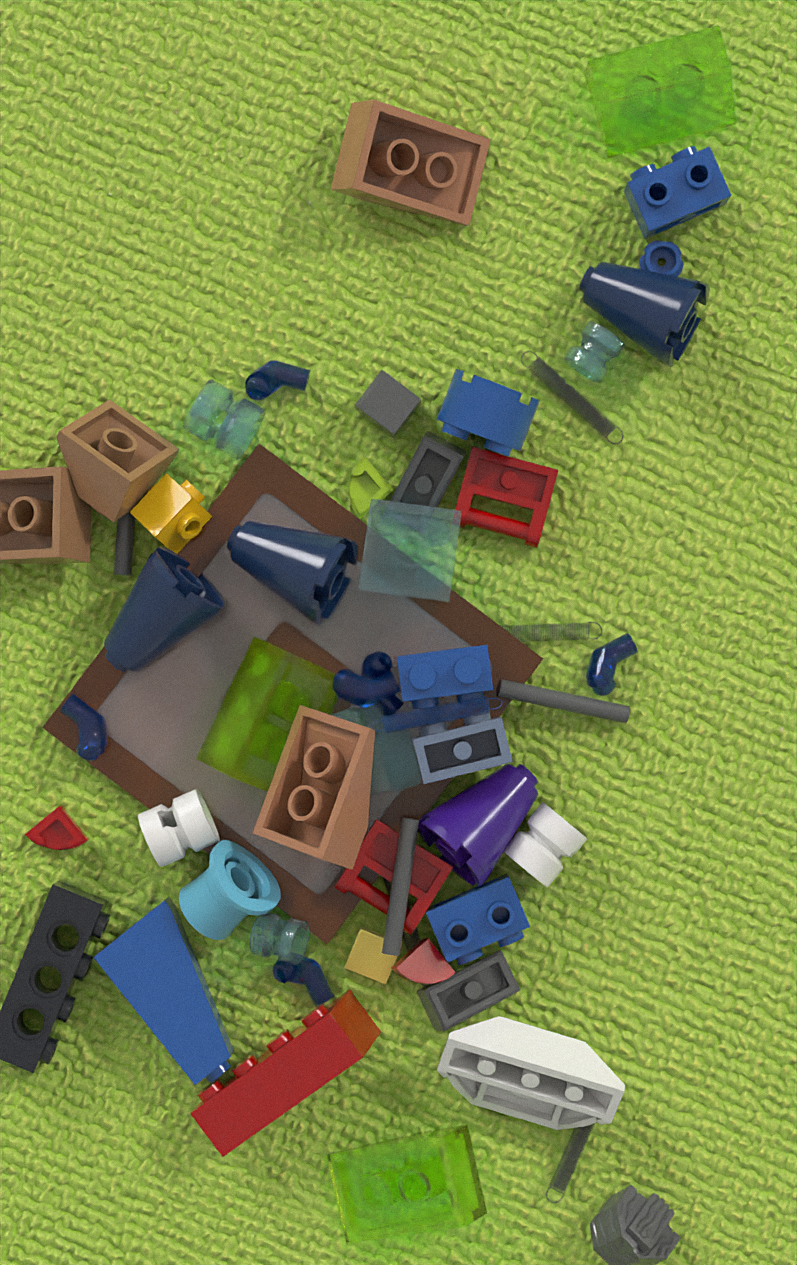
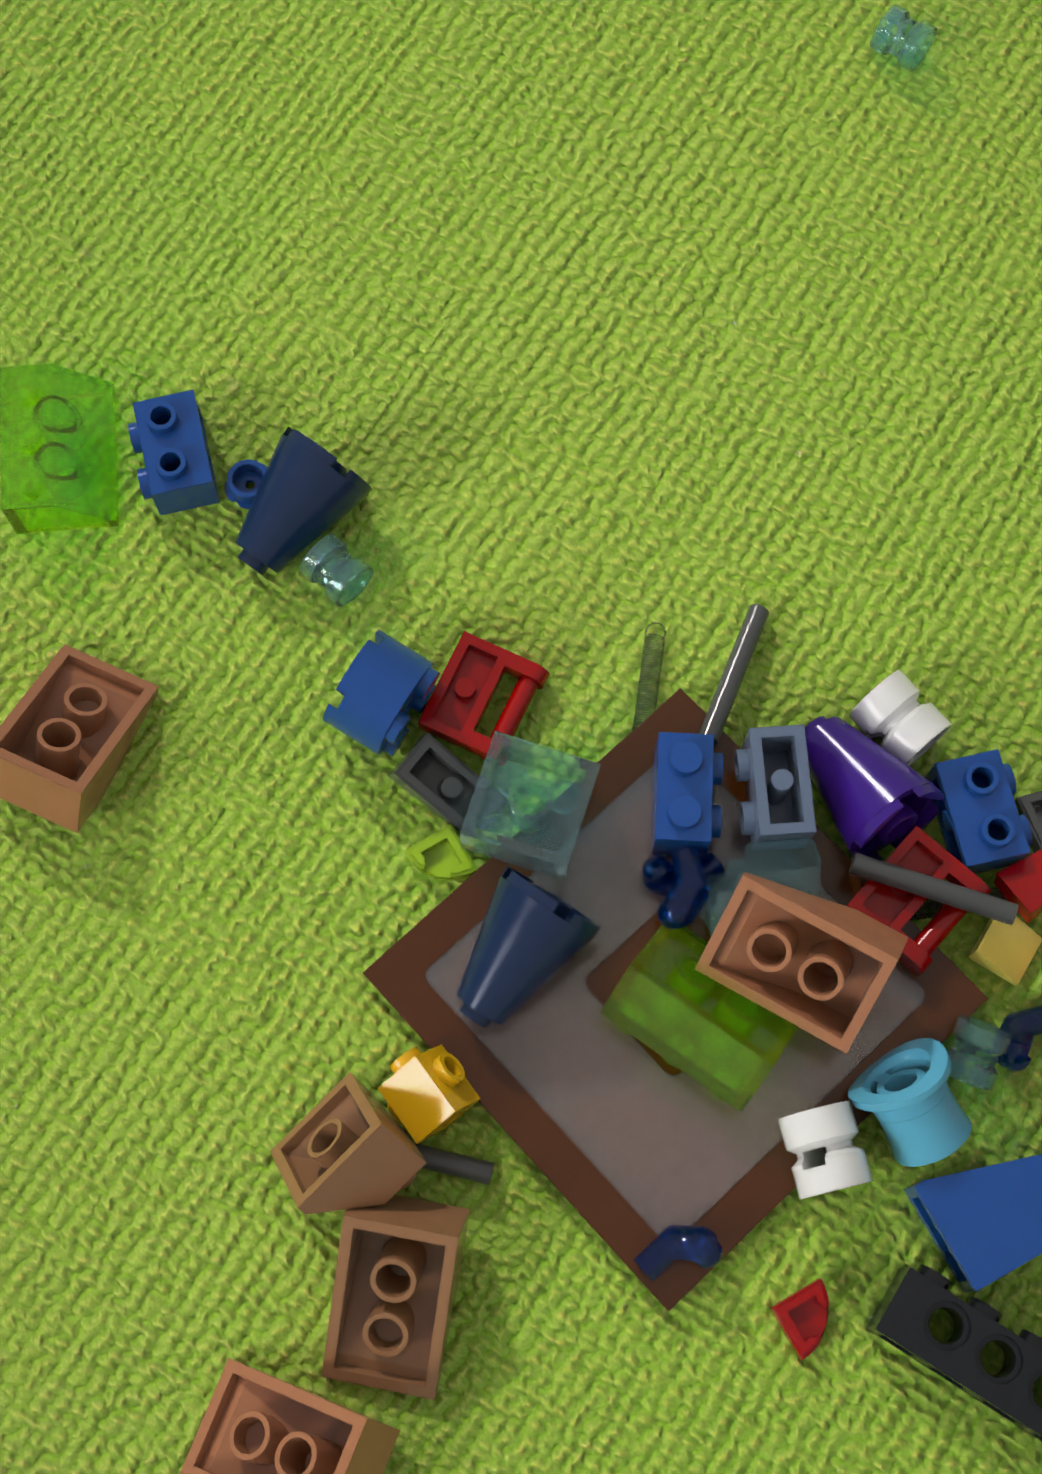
camera: 80 degrees left, 15 degrees down
dark blue cone [104,547,225,672] -> none
clear light blue wheel [183,379,266,460] -> none
clear blue arm [245,360,311,401] -> none
dark grey piece [355,370,421,439] -> none
blue piece [370,696,502,733] -> none
dark grey piece [521,351,624,444] -> none
clear blue arm [586,633,638,696] -> none

